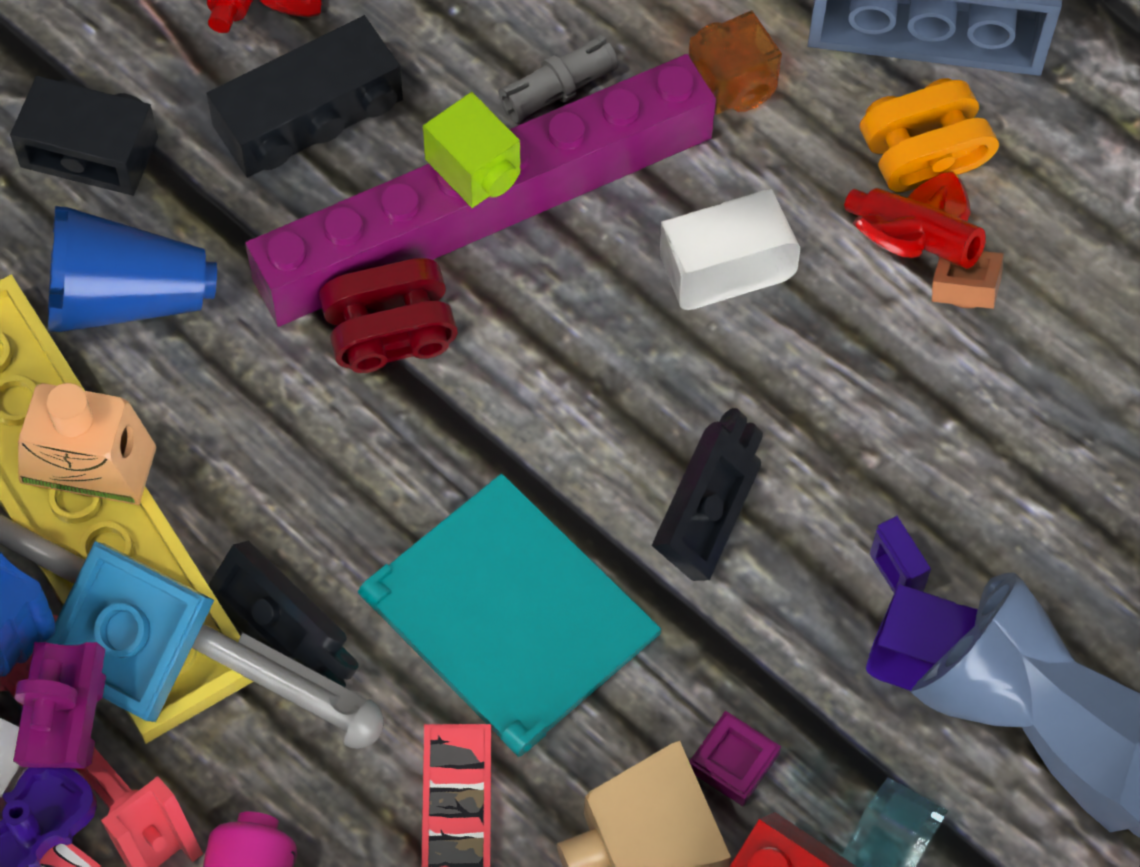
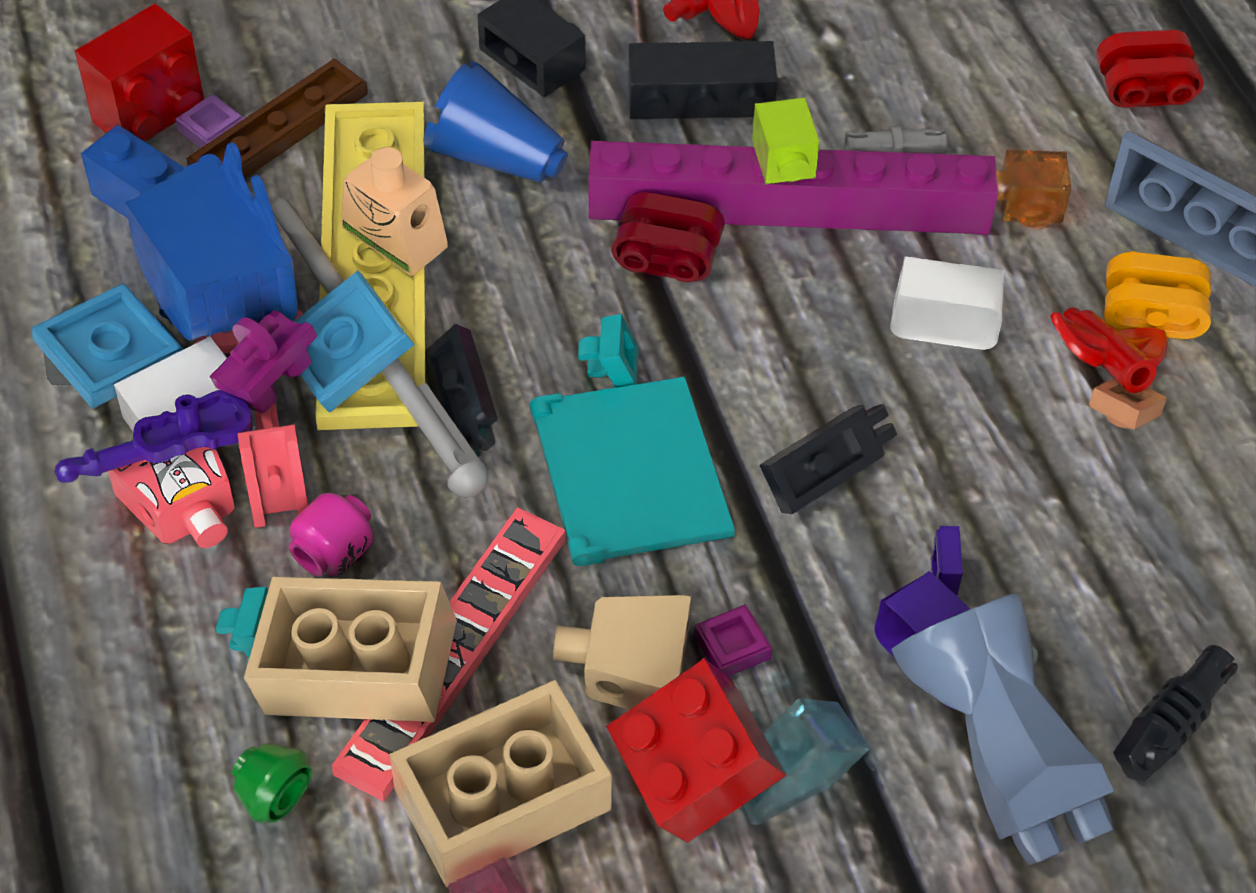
camera: 30 degrees right, 10 degrees down
none -> teal tile [578,314,639,388]

